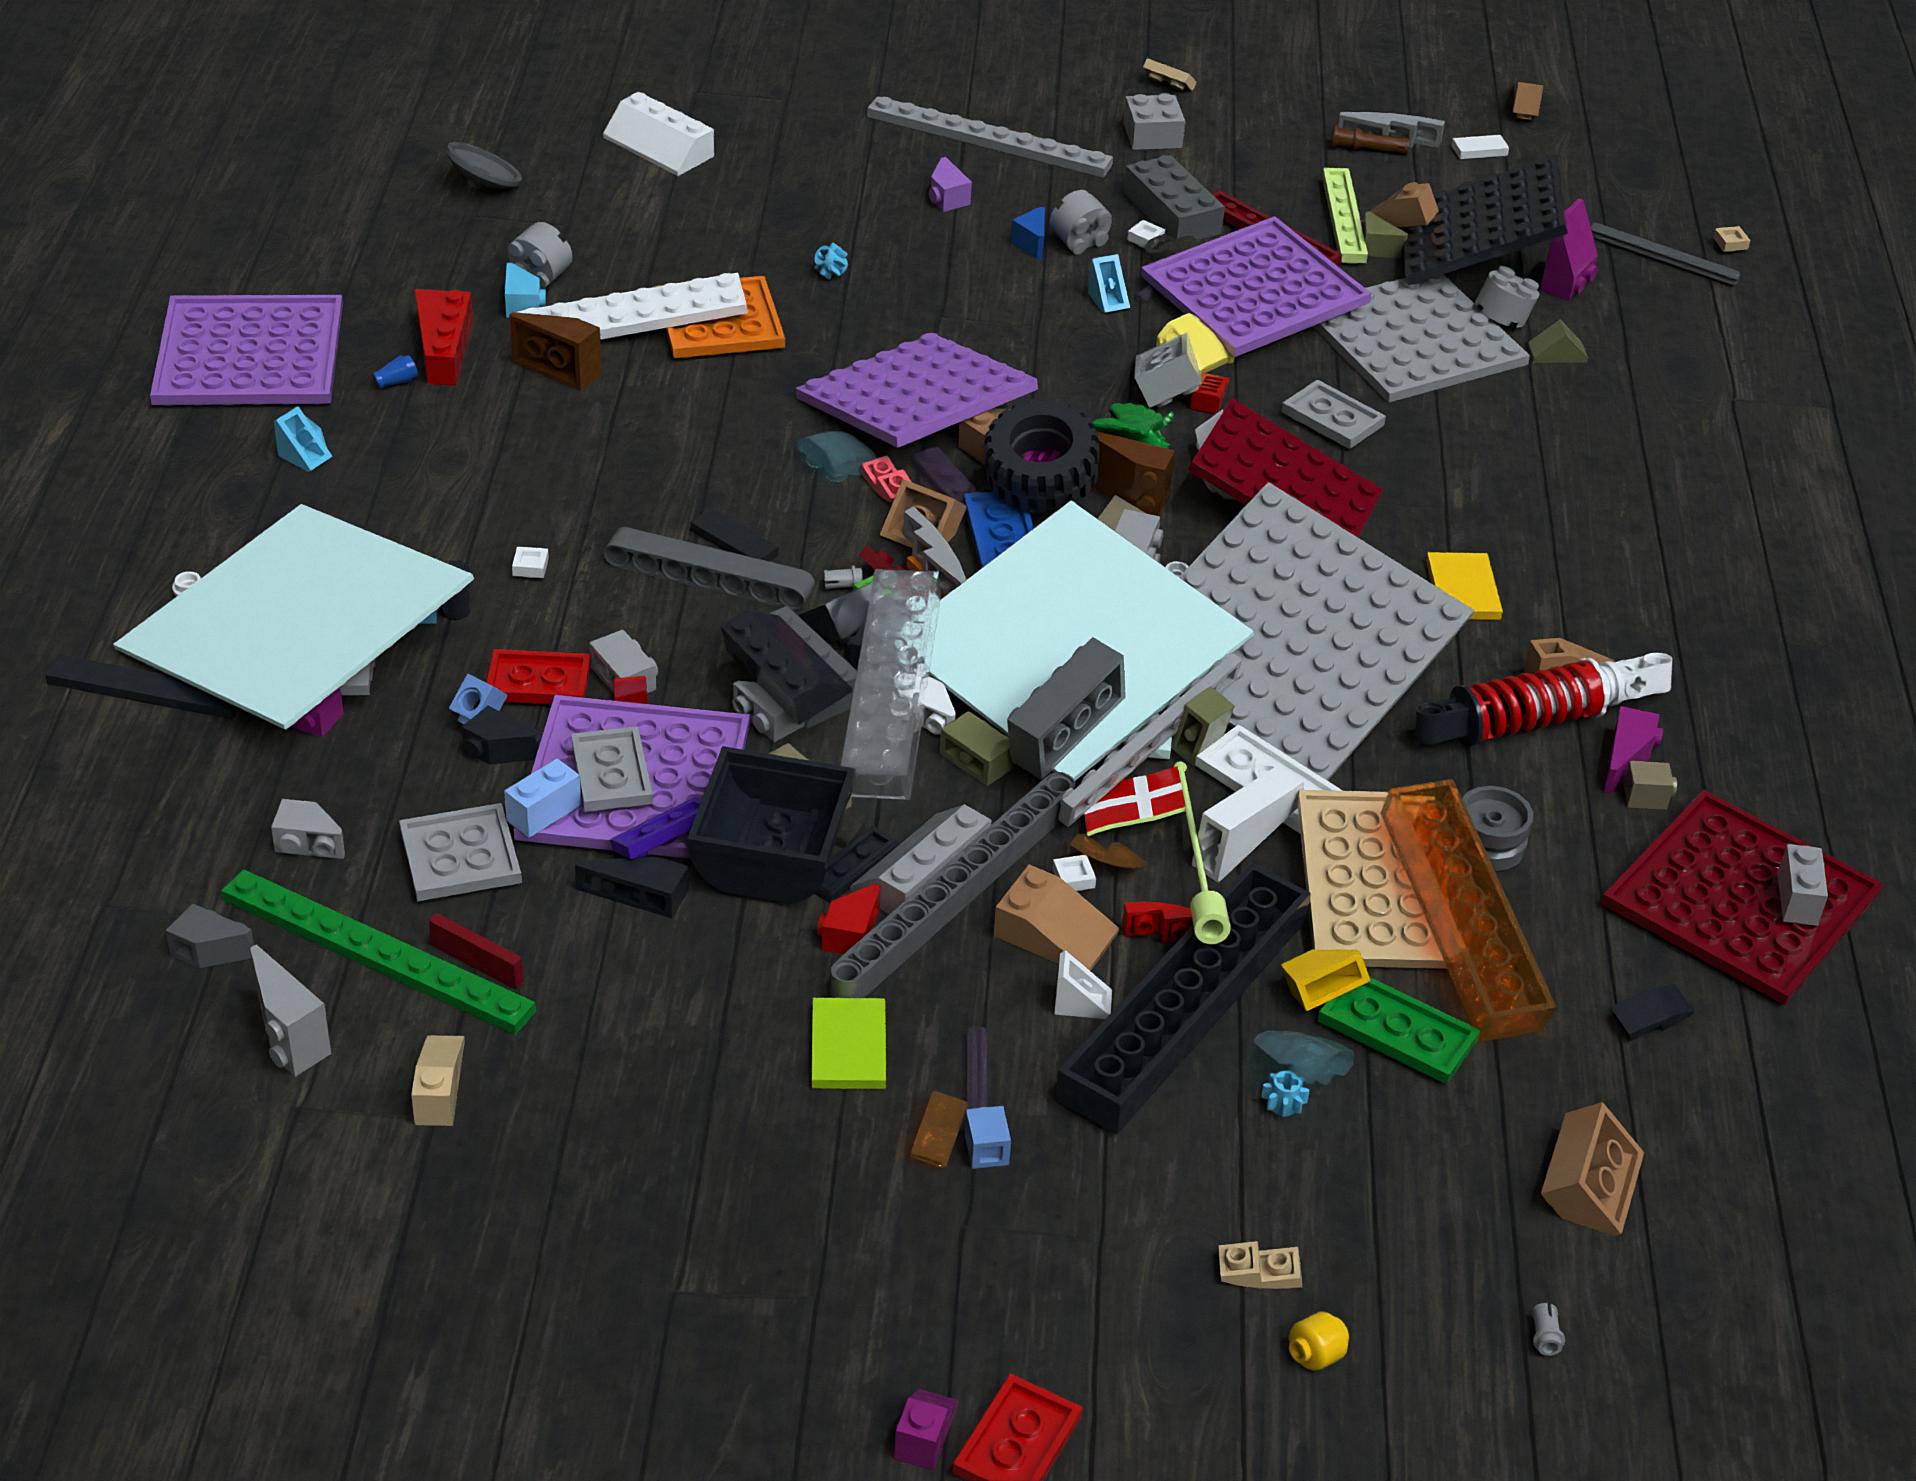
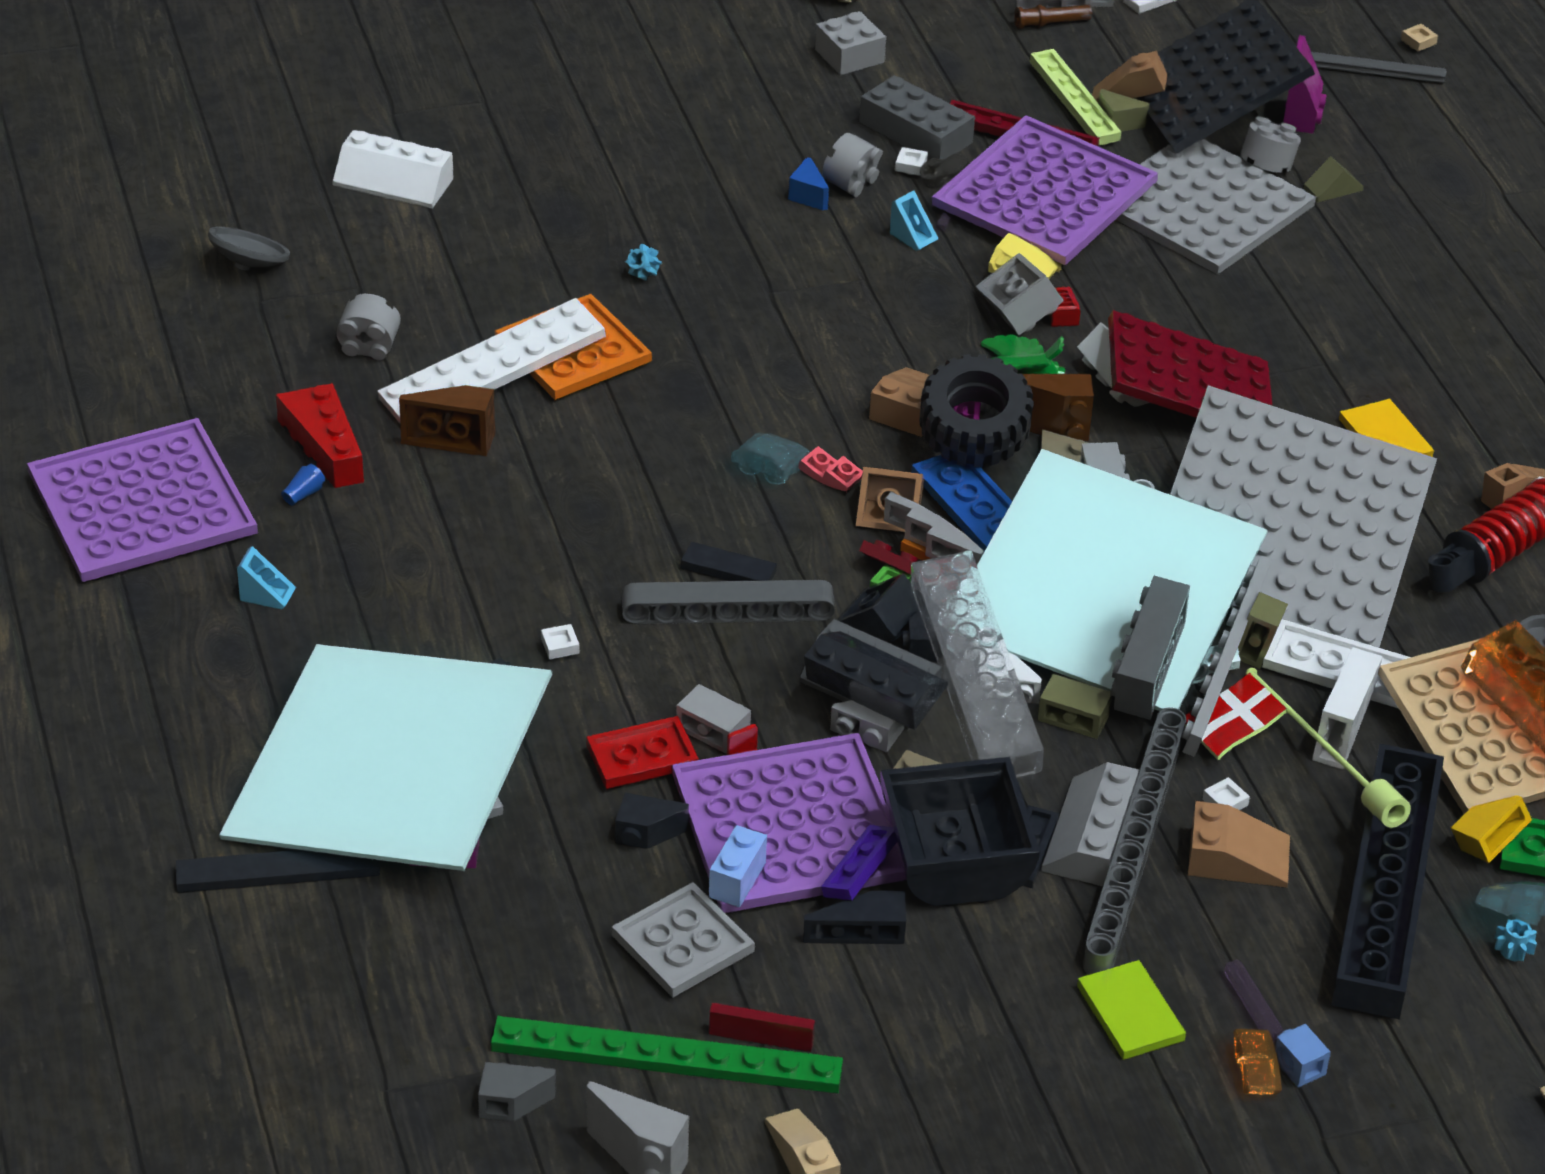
camera: 20 degrees left, 0 degrees up
white plate [172,572,201,597] -> none
light grey slope [271,799,345,859] -> none
medium blue brick [449,674,508,725] -> none
medium azure slope [505,263,546,318] -> none
light grey plate [571,726,653,812] -> none
medium lavender plate [796,333,1038,448] -> none
red slope [817,884,881,955] -> none
light grey pin [824,565,863,590] -> none
light grey plate [867,96,1113,178] -> none
clear purple plate [912,447,979,504] -> none
medium lavender slope [929,157,972,212] -> none
white slope [1054,950,1112,1019] -> none
clear orange slope [1070,833,1147,868] -> none
red slope [1121,902,1193,943] -> none
light grey plate [1281,380,1386,449] -> none

